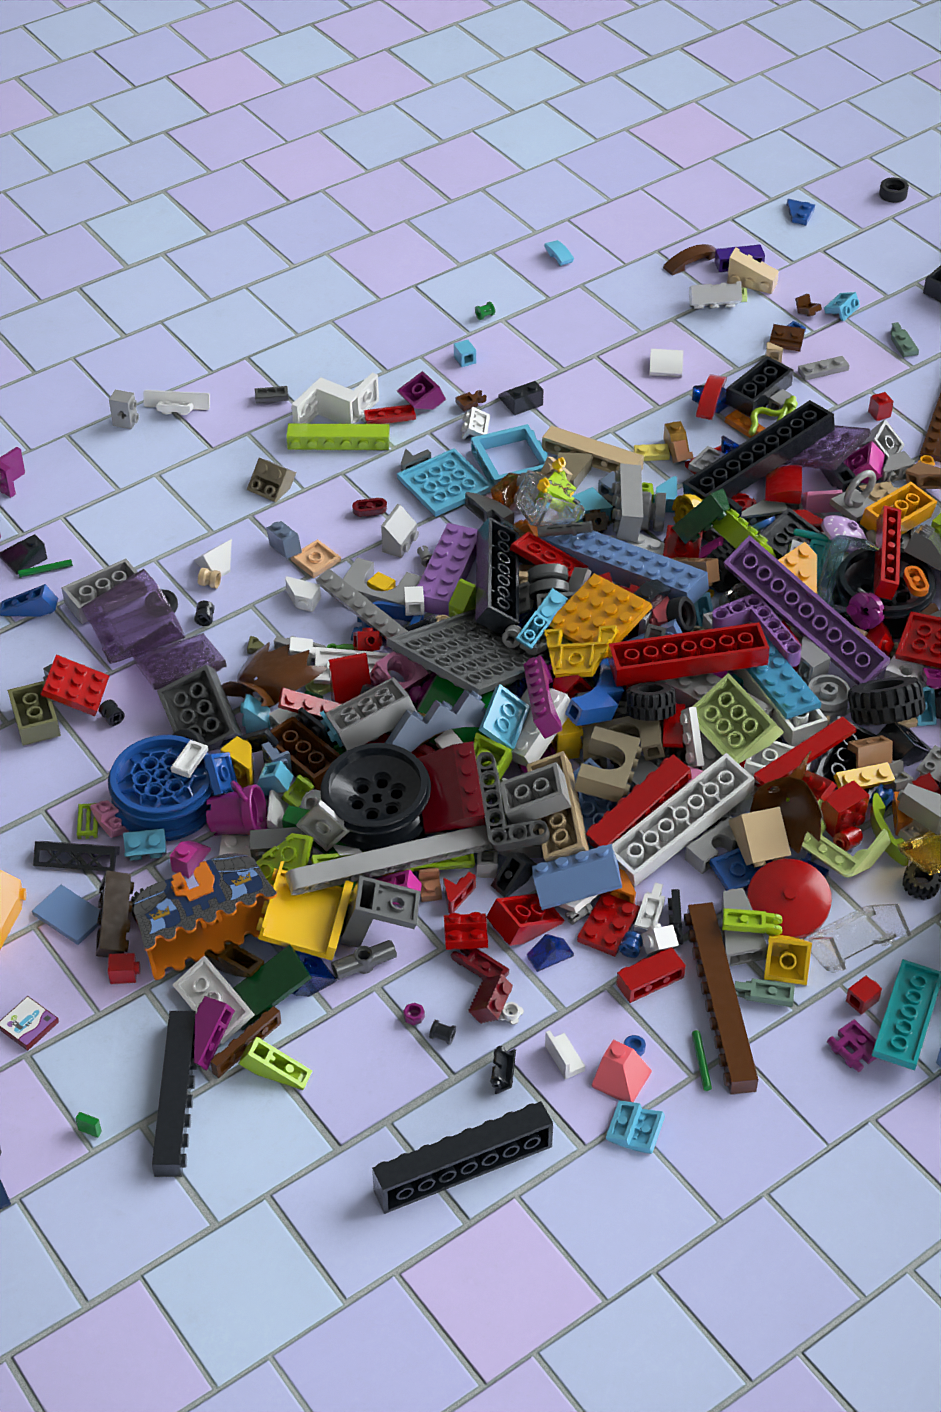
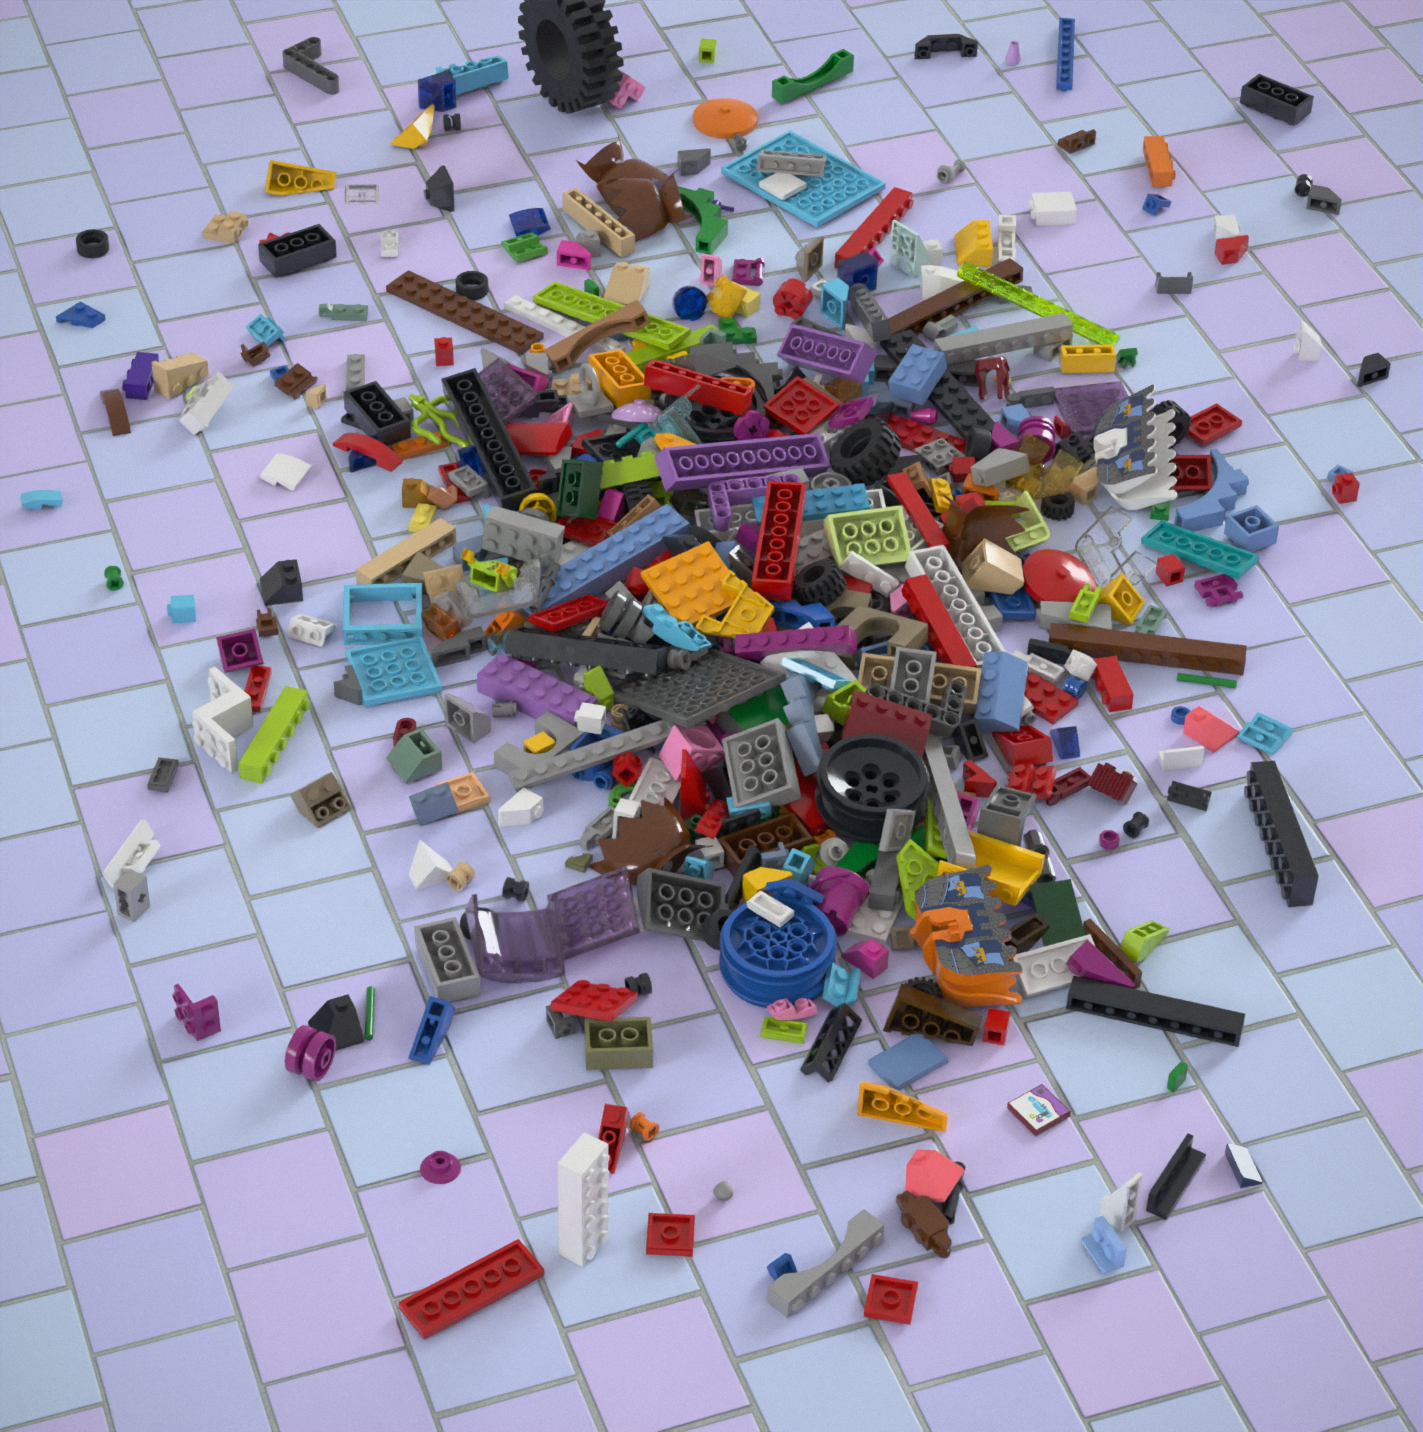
camera: 75 degrees left, 5 degrees down
white sticker [333,844,362,855] -> none
none -> sand green slope [386,728,442,784]

